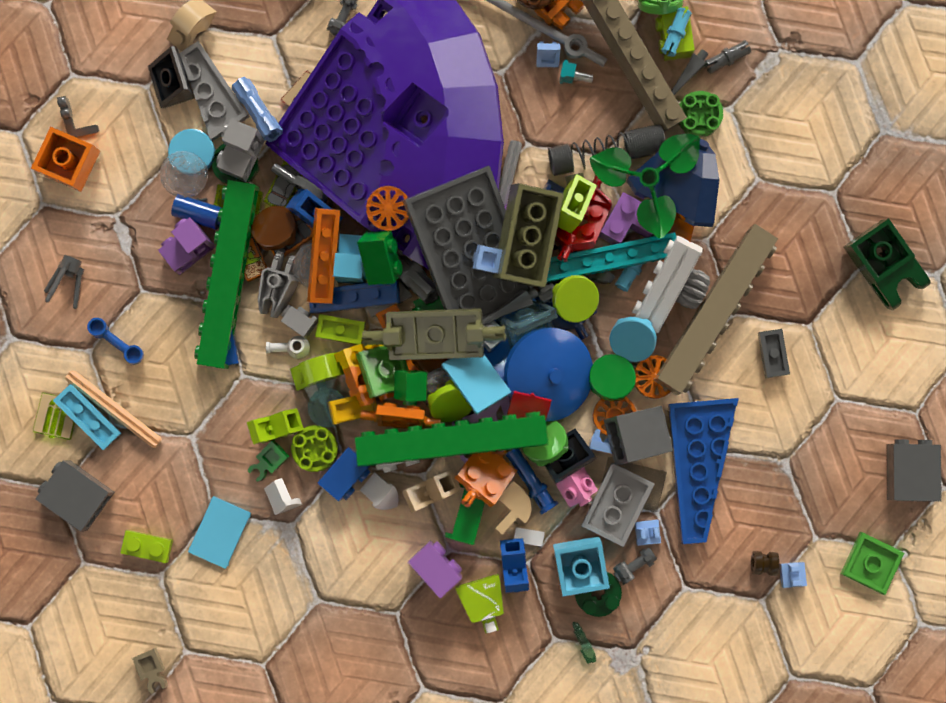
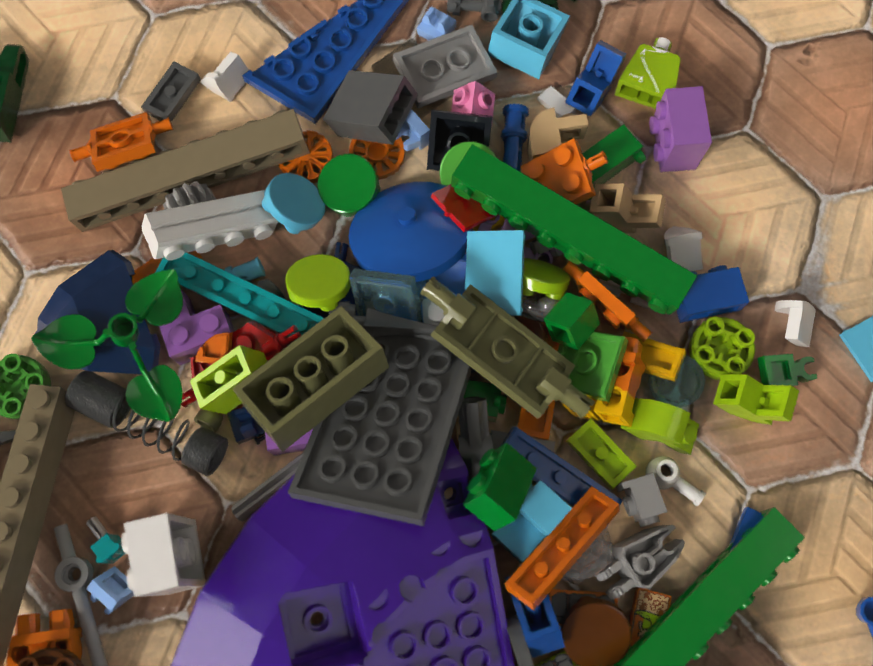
camera: 140 degrees left, 10 degrees down
orange wheel [366,186,409,231] -> none
light blue tile [472,245,502,273] -> none
none -> orange plate [70,112,173,172]
none -> white brick [121,513,206,597]
none -> orange tile [195,332,233,364]
none -> white tile [201,52,249,102]

